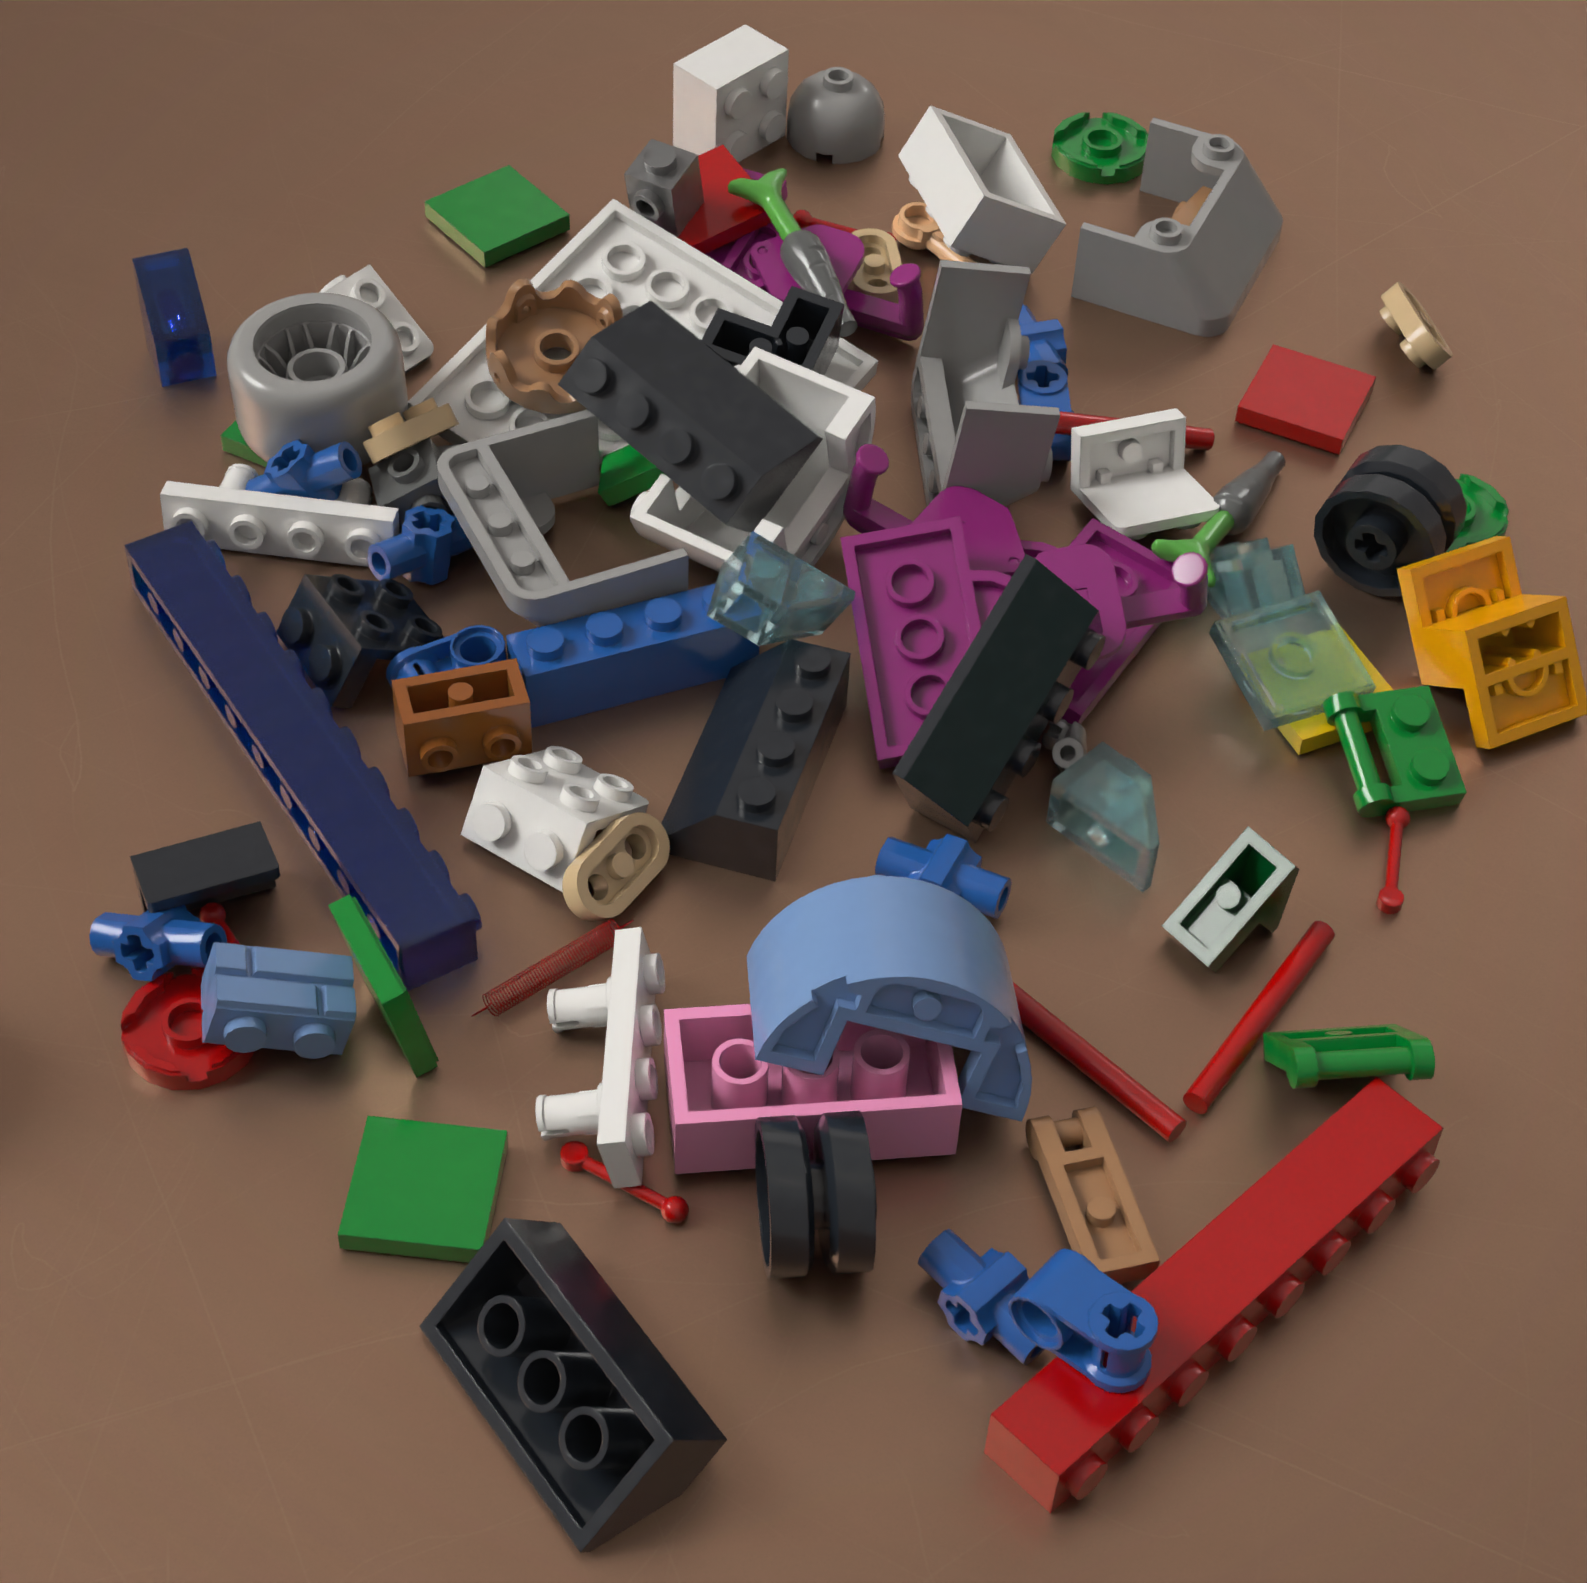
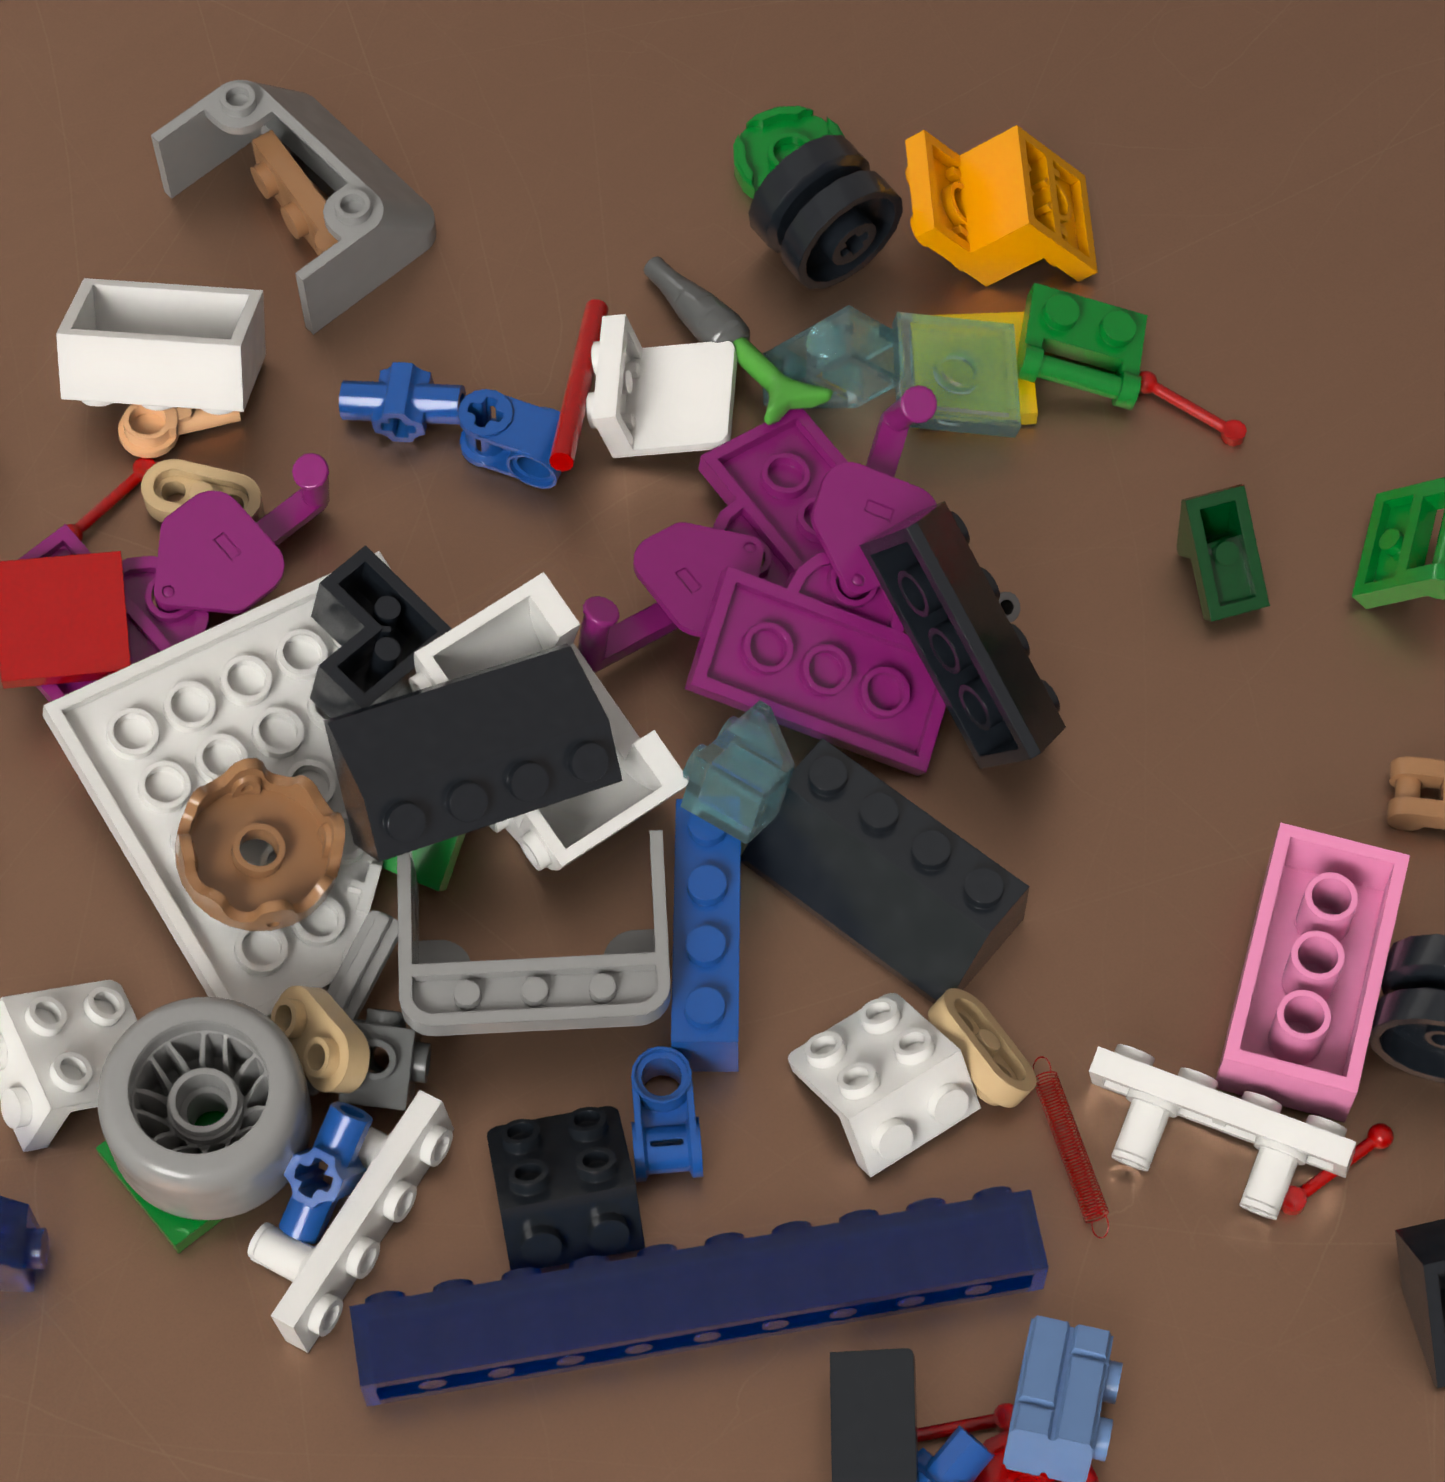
camera: 65 degrees left, 15 degrees up
green tile [328,894,439,1078] -> none
green tile [338,1116,509,1263] -> none
blue axle [367,505,473,585] -> none
dark orange brick [391,658,533,777] -> none
flat silver brick [624,139,704,237] -> none
piece [728,168,858,337] -> none
medium blue cylinder [746,875,1032,1122] -> none
blue axle [875,834,1012,919] -> none
light grey windscreen [911,260,1060,507] -> none
red bar [1013,982,1187,1142] -> none
clear light blue slope [1046,741,1160,892] -> none
green tile [1051,112,1148,185] -> none
red bar [1183,921,1335,1114] -> none
red tile [1235,344,1376,455] -> none
tan plate [1379,281,1453,370] -> none

